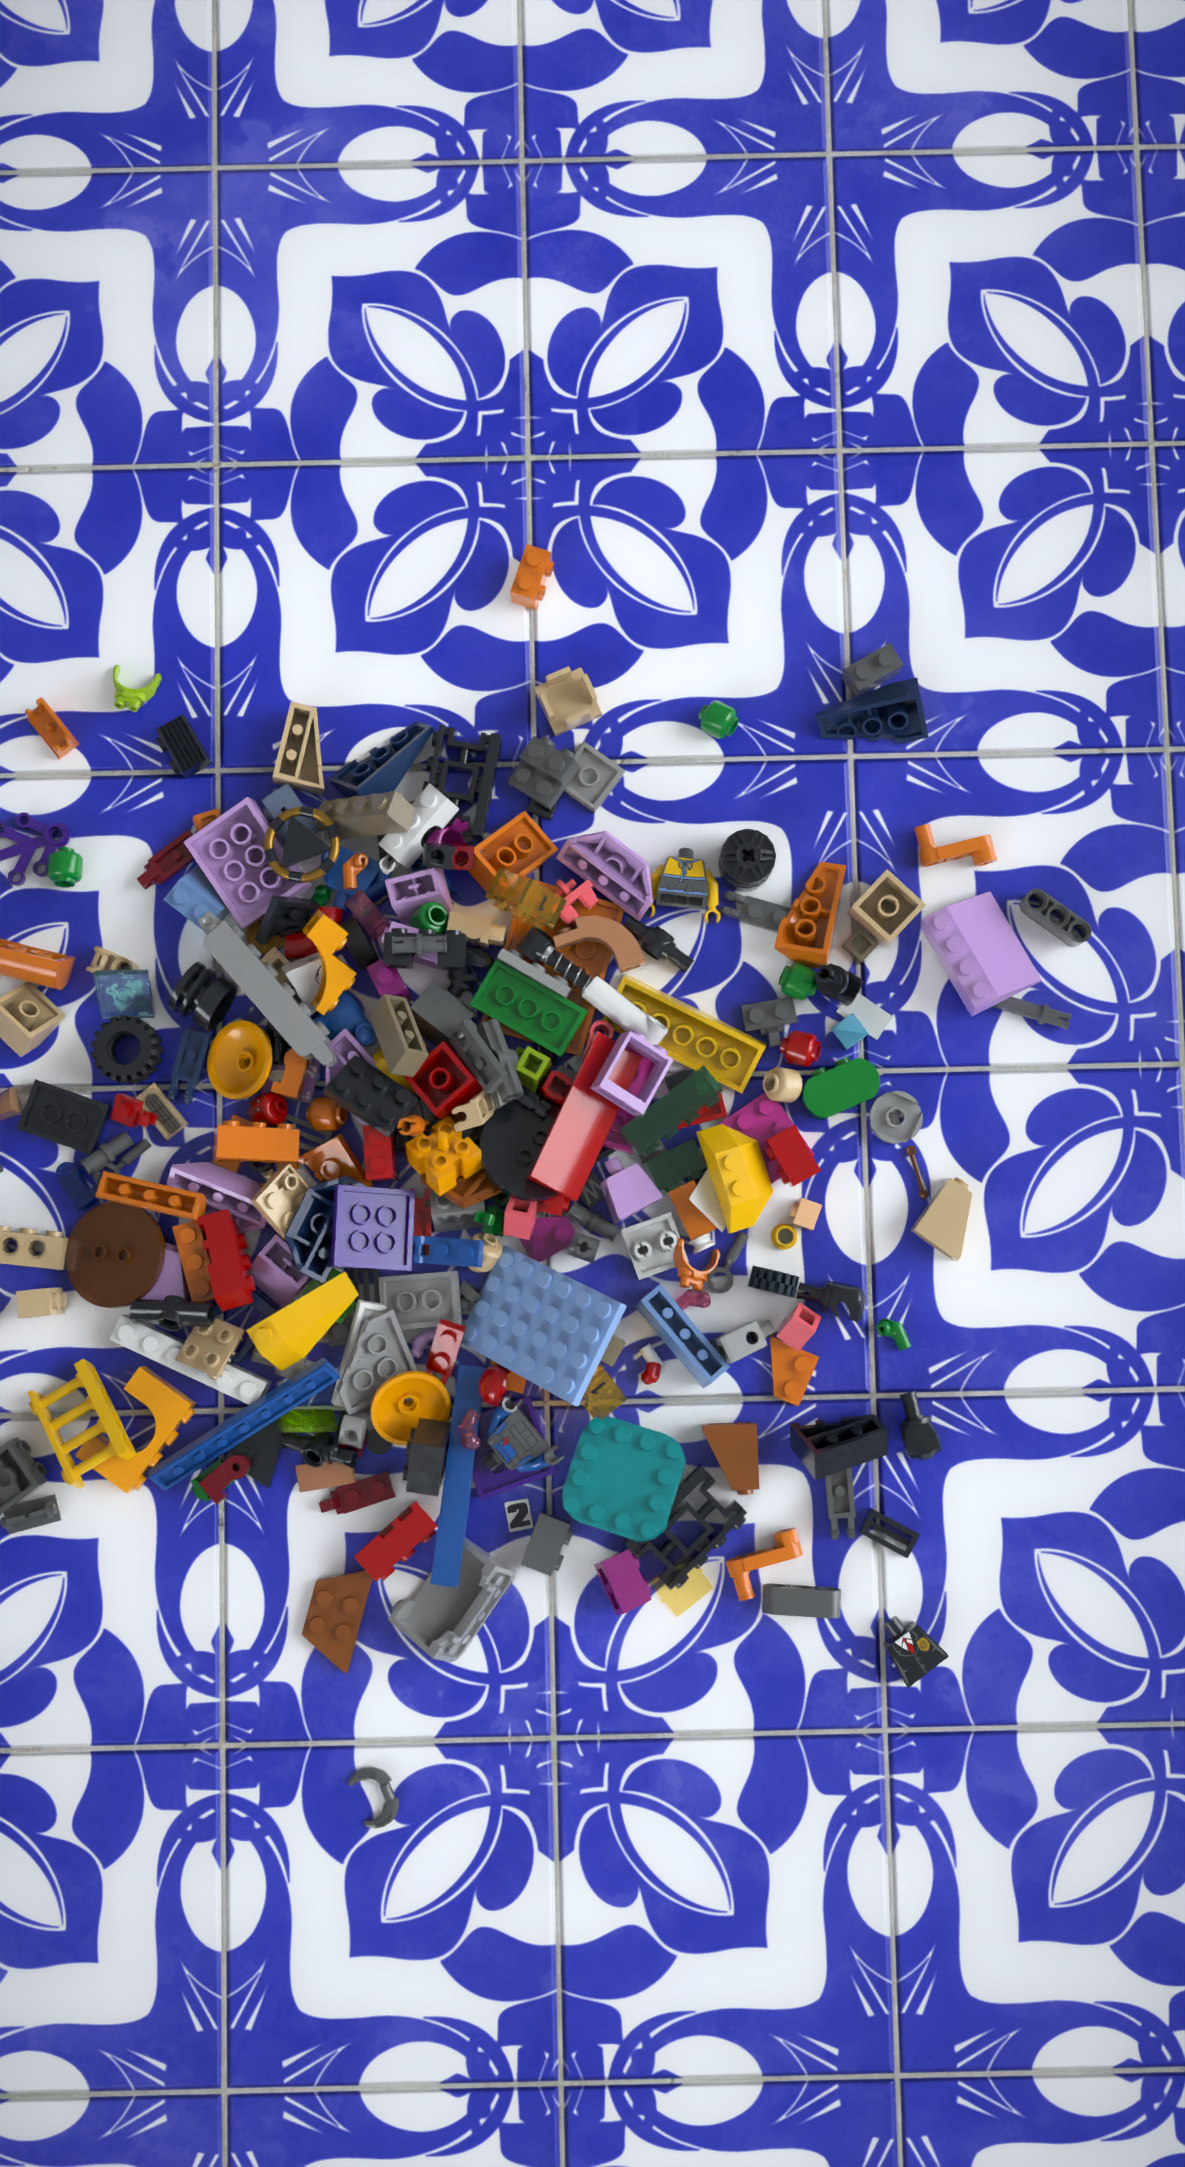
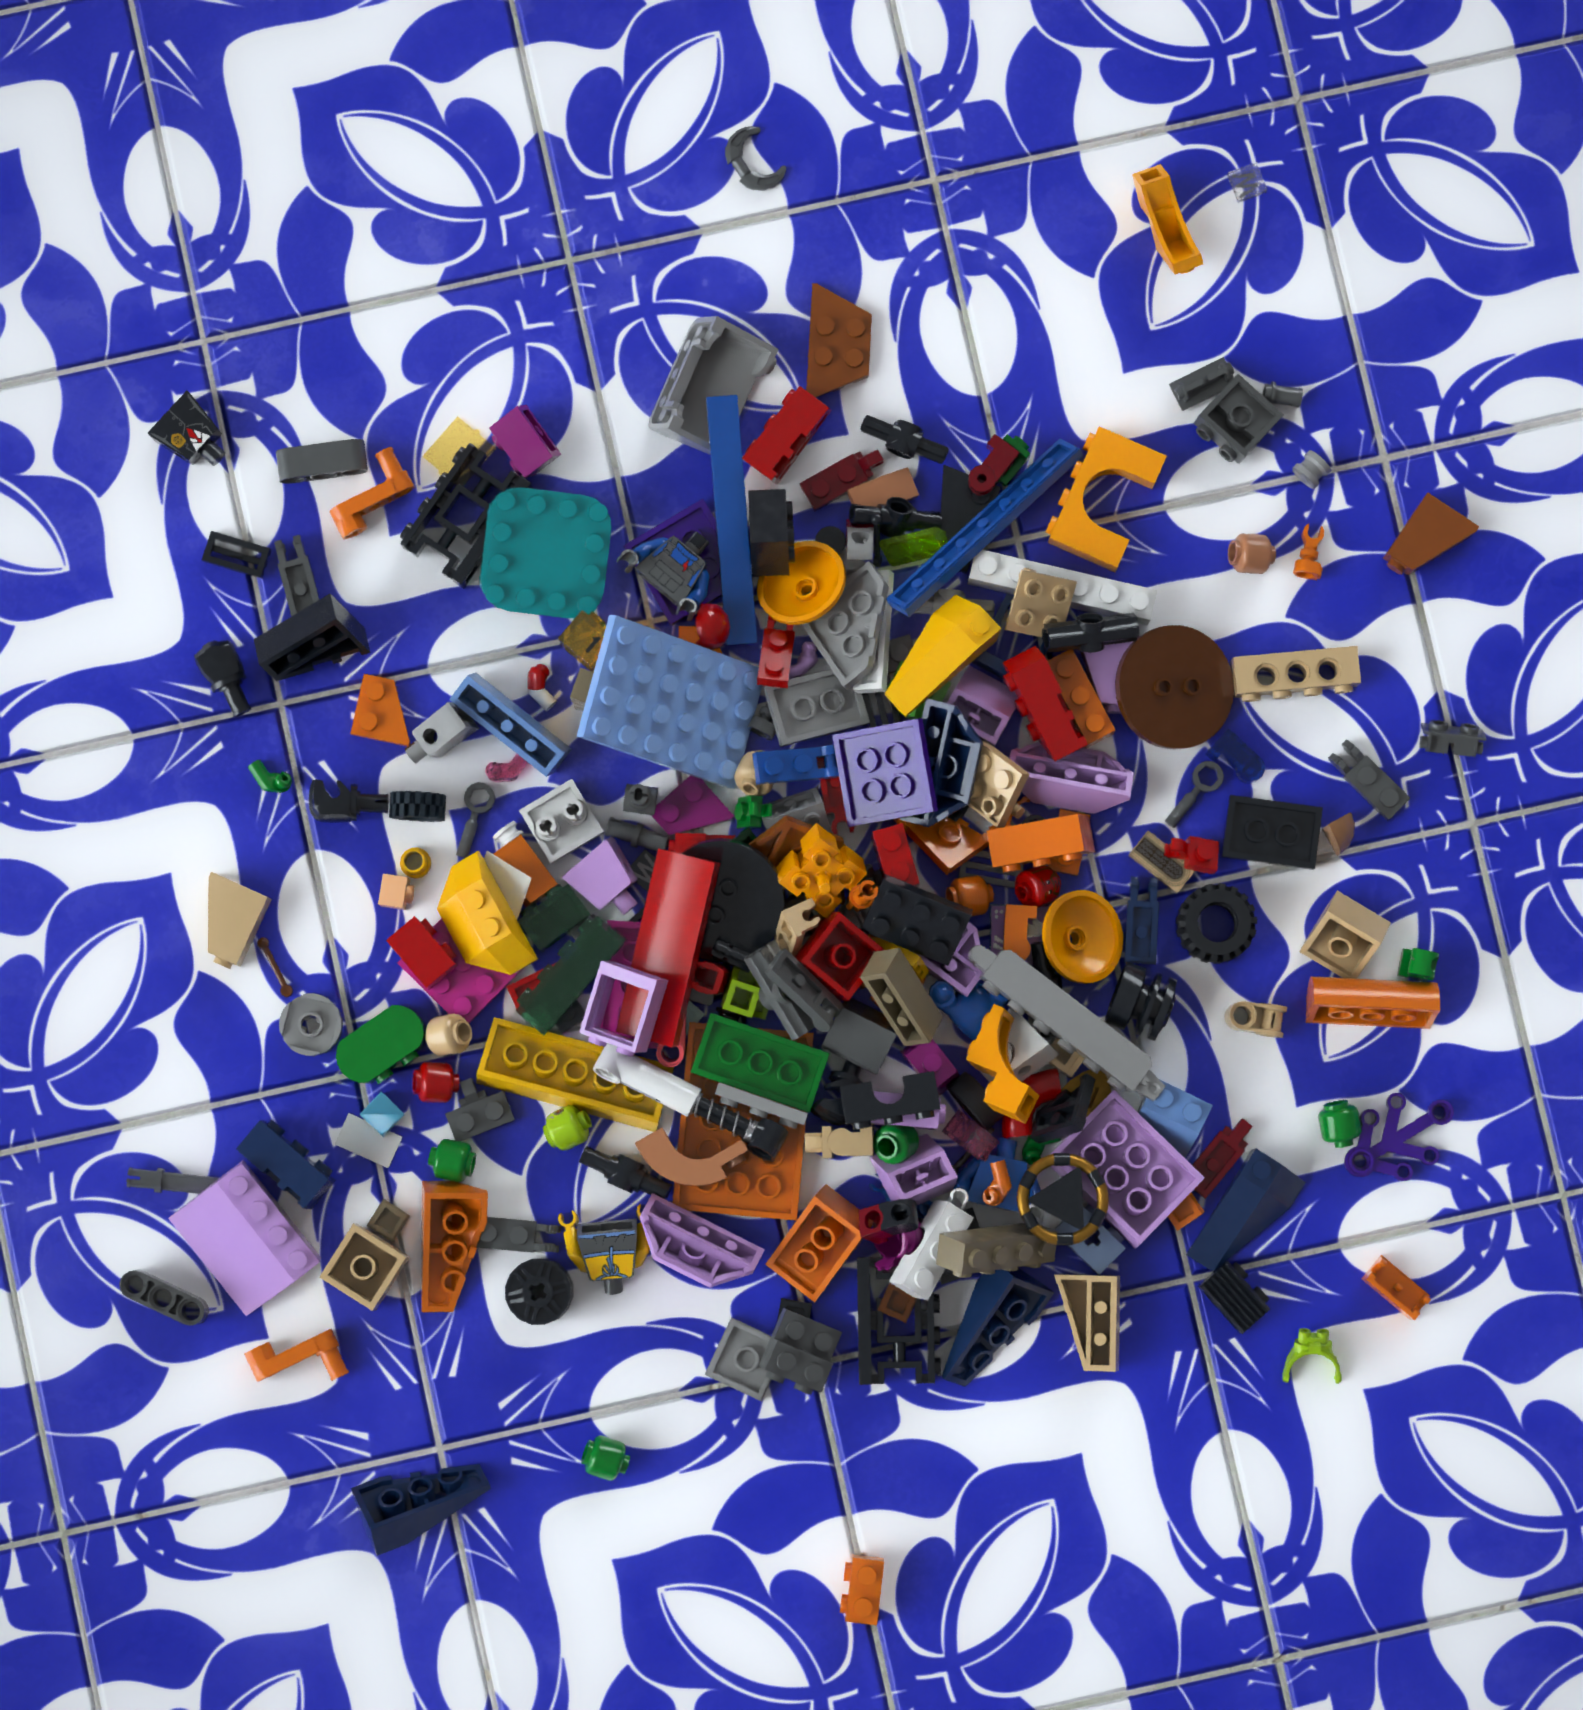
camera: 170 degrees right, 0 degrees up
tan piece [16,1287,68,1319] -> none
yellow fence [27,1359,137,1489] -> none
dark grey pin [80,1131,134,1175] -> none
clear light blue tile [93,969,156,1019] -> none
orange brick [95,1171,207,1221] -> none
dark grey pin [392,934,447,955] -> none
clear pink arm [458,1408,481,1450] -> none
clear yellow brick [485,868,567,930] -> none
coral brick [503,1196,537,1240] -> none
sticker [504,1498,533,1532] -> none
dark grey brick [521,1510,574,1576] -> none
tan panel [534,666,602,736] -> none
coral hips [551,879,598,926] -> none
orange helmet [673,1238,720,1292] -> none
dark orange slope [701,1422,759,1495] -> none
coral brick [776,1302,821,1352] -> none
black piece [816,963,863,1006] -> none
dark grey brick [842,643,904,698] -> none
none -> dark blue wedge [236,1119,336,1209]
none -> lime head [543,1105,592,1151]
none -> black axle [860,415,949,464]
none -> reddish brown tile [877,1283,917,1323]
none -> light orange arch [1132,164,1203,275]
none -> dark blue wedge [1186,1148,1306,1272]
none -> nougat head [1228,533,1276,574]

